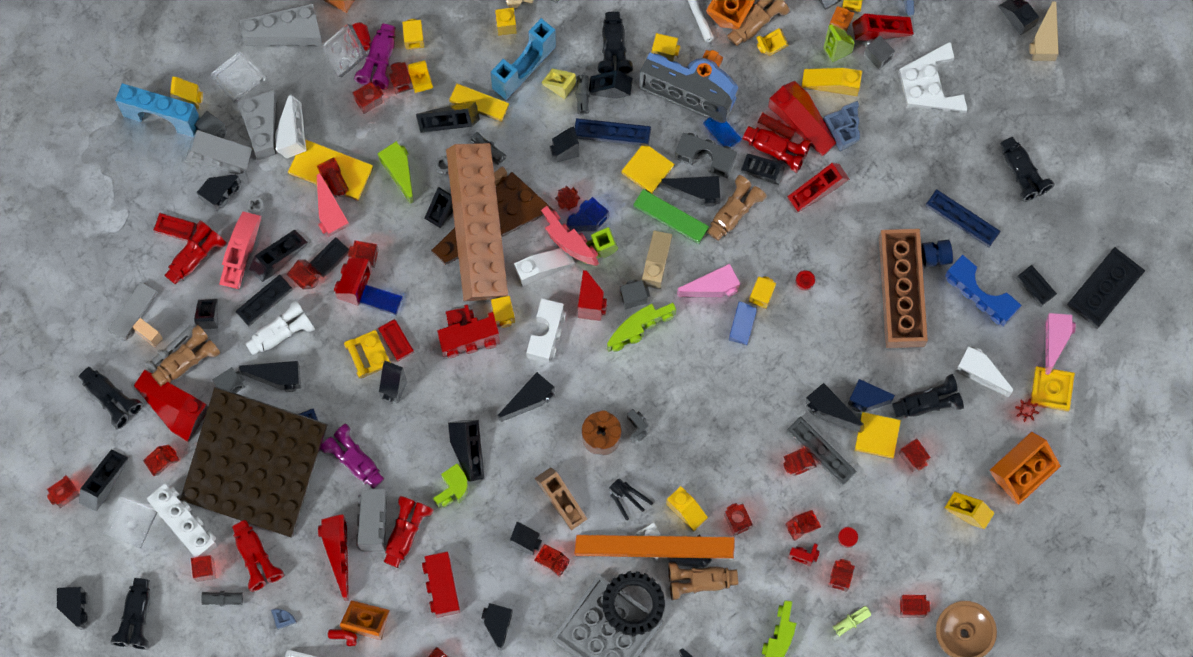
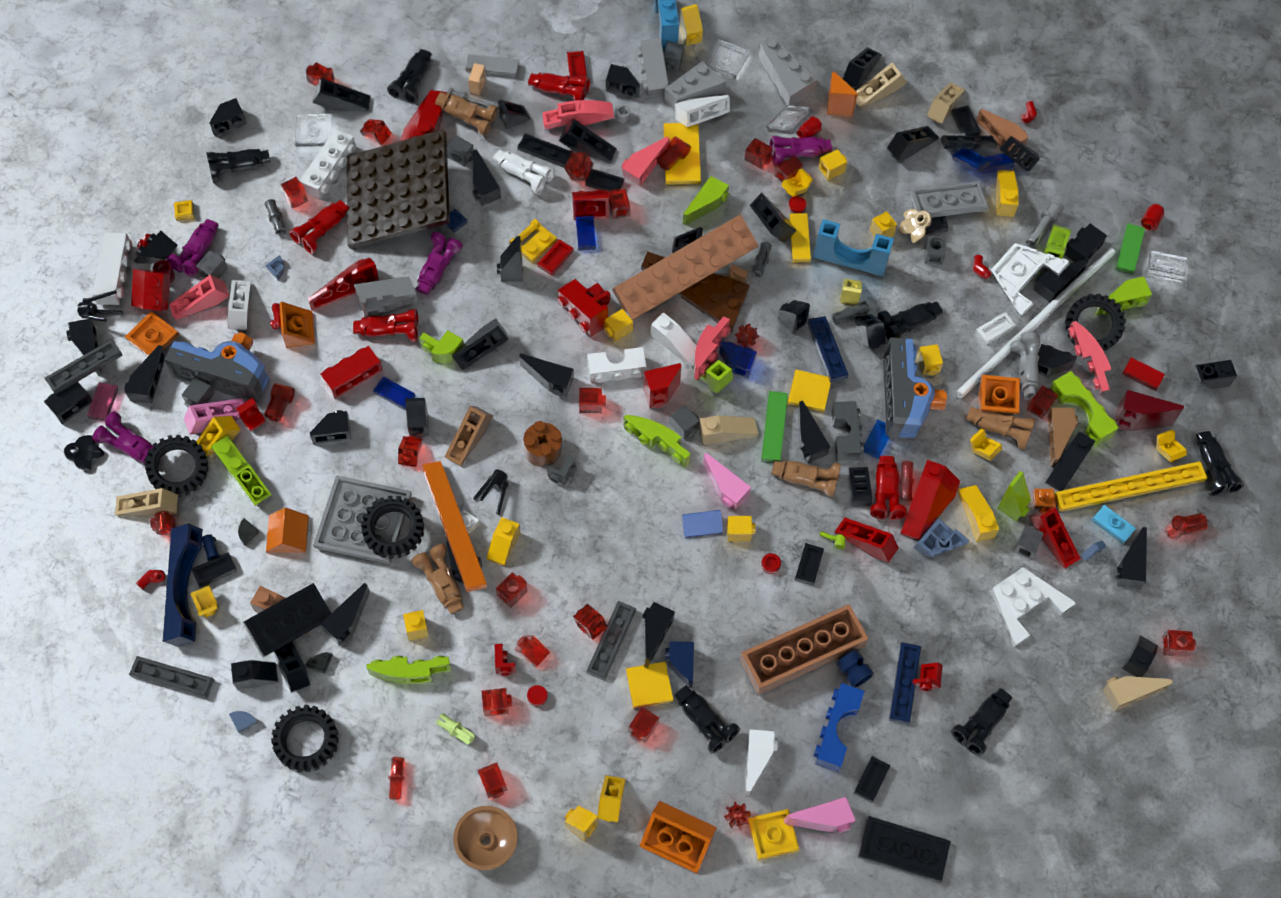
camera: 65 degrees right, 10 degrees down
none -> clear blue tile [373,376,415,410]
none -> yellow brick [403,610,429,641]
none -> yellow slope [564,805,598,843]
none -> clear red brick [579,388,606,413]
none -> red tile [788,196,806,214]
none -> black tile [795,543,824,586]
none -> lime hand [820,531,846,549]
none -> red bracket [913,662,943,692]

